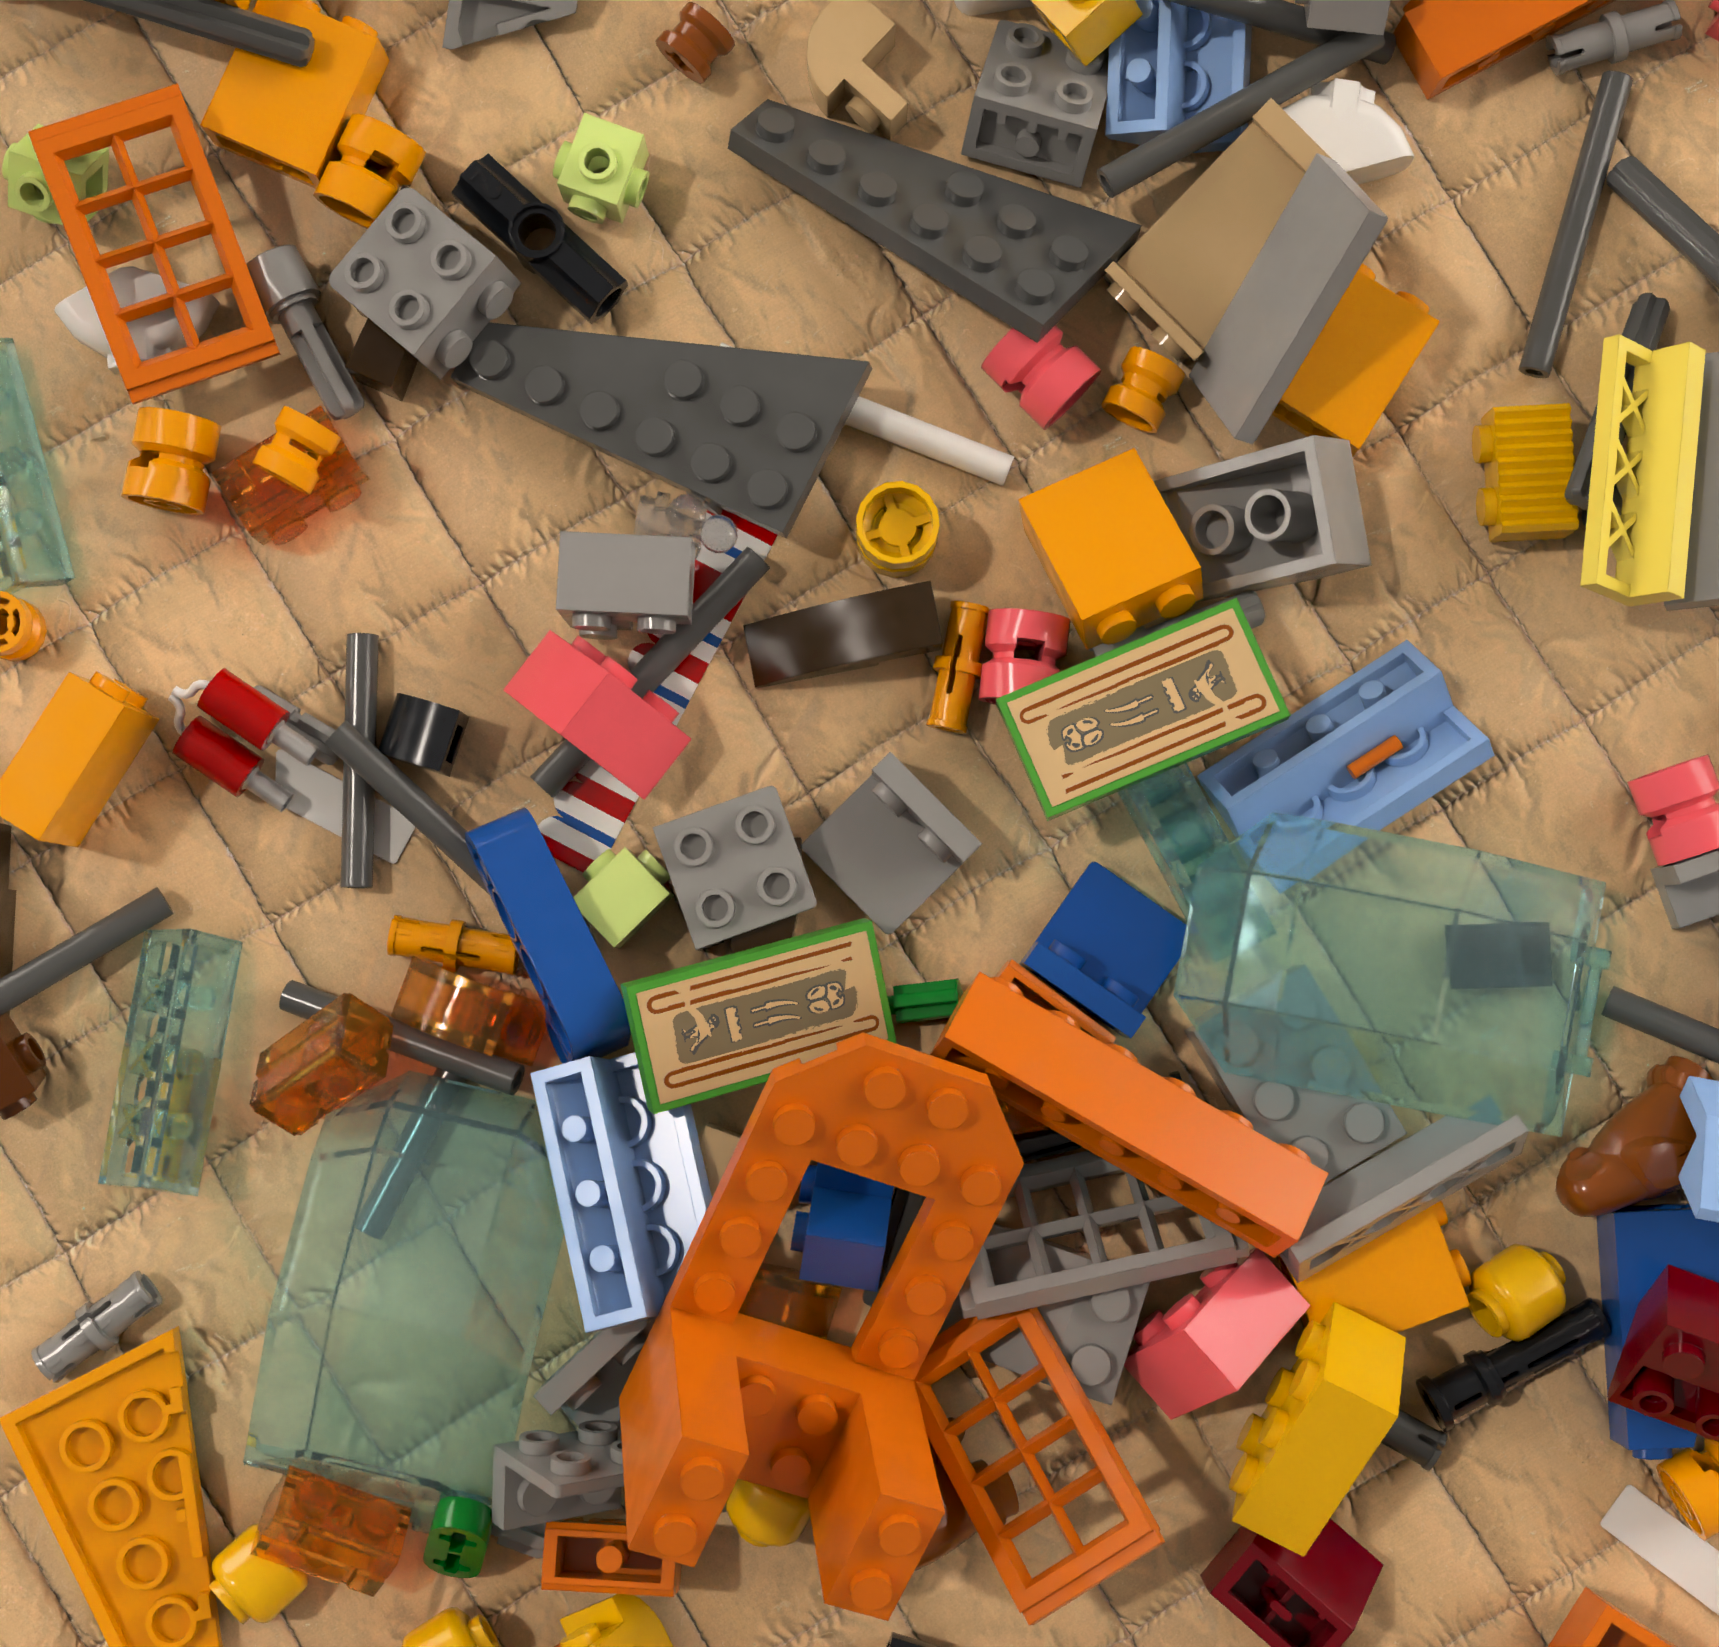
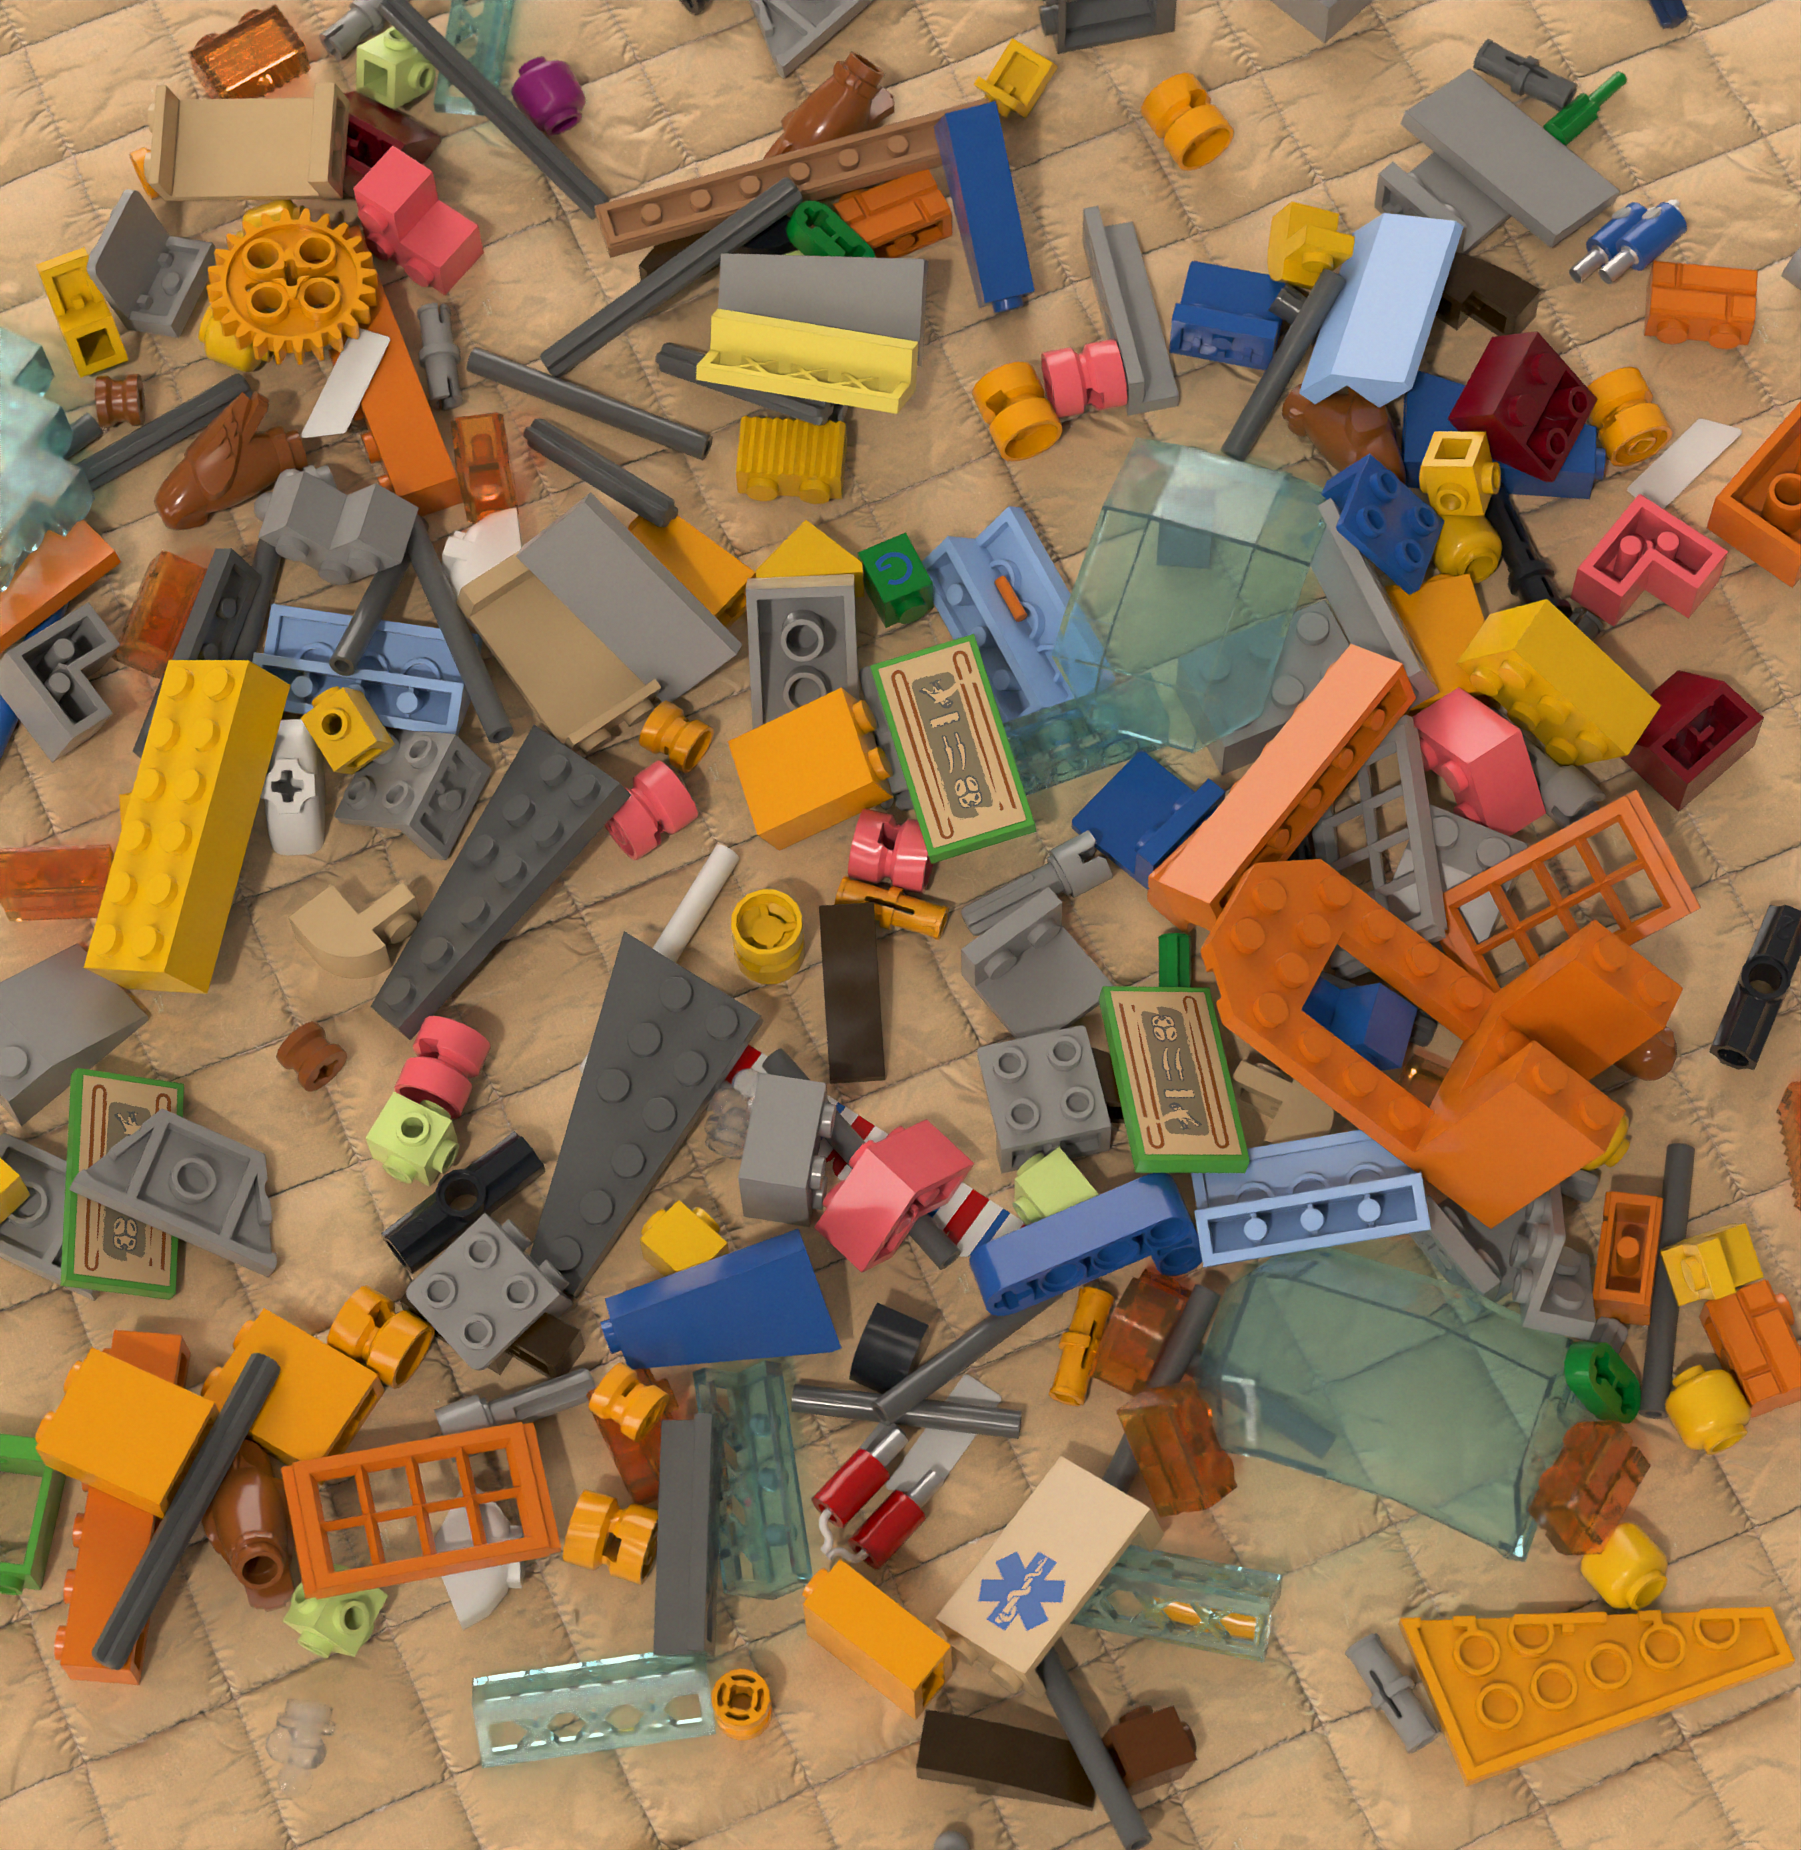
camera: 80 degrees left, 20 degrees down
none -> dark orange animal [201,1439,295,1612]
none -> coral wheel [394,1016,491,1119]
none -> clear orange brick [450,412,519,524]
none -> dark grey axle [523,418,678,528]
none -> blue slope [600,1229,842,1370]
none -> yellow brick [639,1199,729,1277]
none -> dark grey fence [653,1413,723,1657]
none -> clear light blue fence [693,1360,813,1600]
none -> yellow slope [756,520,864,597]
none -> green brick [858,532,934,628]
none -> tan panel [935,1456,1164,1700]
none -> light grey piece [961,830,1113,936]
none -> light orange wheel [972,362,1063,461]
none -> blue bracket [1321,453,1444,595]
none -> yellow brick [1419,431,1501,516]
none -> light grey piece [1490,707,1606,829]
none -> coral brick [1570,493,1728,627]
none -> dark grey piece [1639,1143,1695,1419]

